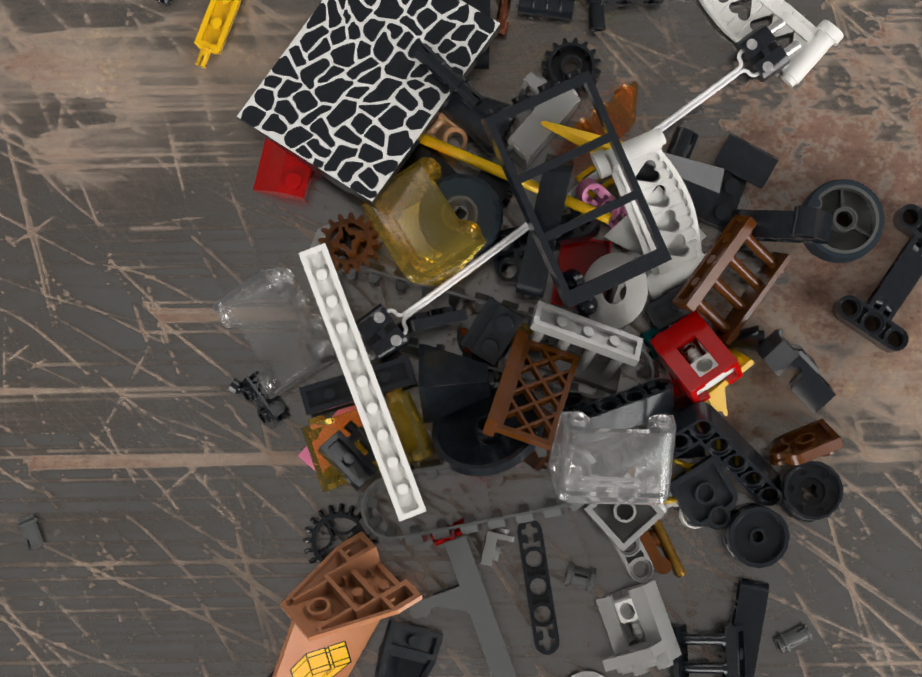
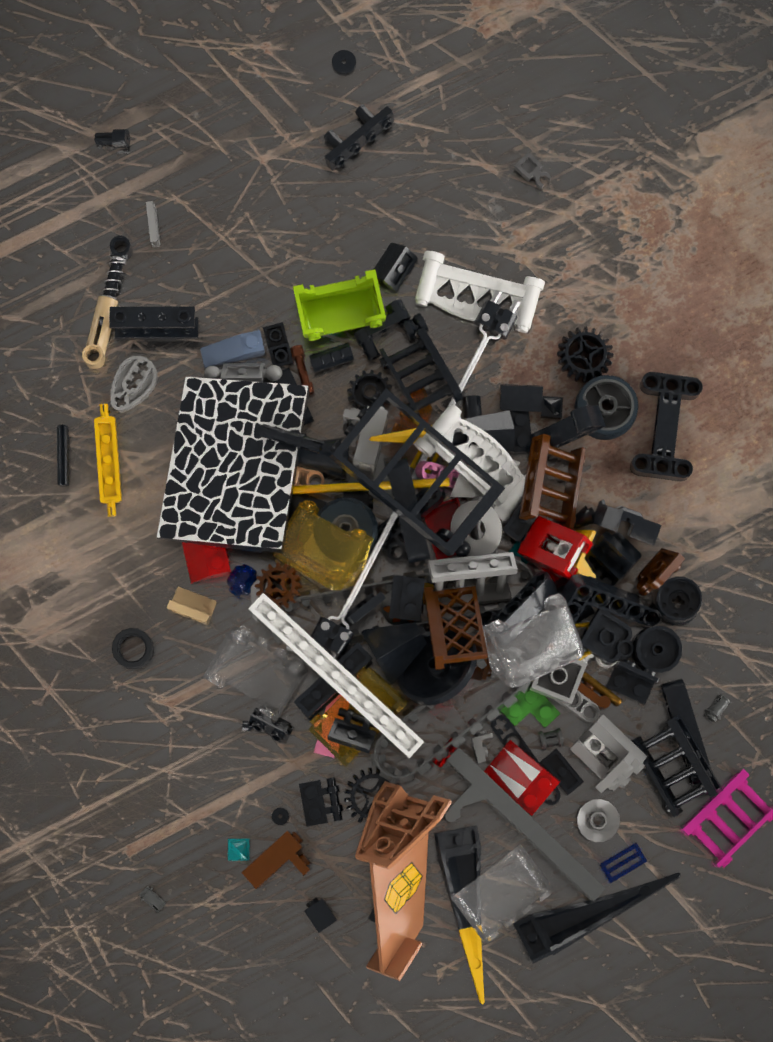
camera: 30 degrees left, 5 degrees down
none -> black tyre [112,628,154,669]
none -> tan panel [167,587,217,625]
none -> clear blue head [227,564,257,597]
none -> teal tile [228,839,250,861]
none -> reddish brown brick [241,831,311,889]
none -> black piece [272,808,289,825]
none -> black plate [299,777,343,827]
none -> black brick [304,897,337,933]
none -> black fence [379,327,463,417]
none -> black wheel [401,313,429,340]
none -> red slope [484,740,560,816]
none -> bright green plate [500,685,561,728]
none -> black plate [540,748,584,796]
none -> black tile [541,396,563,419]
none -> black gear [557,326,614,383]
none -> black piece [585,531,642,587]
none -> black bracket [605,659,659,705]

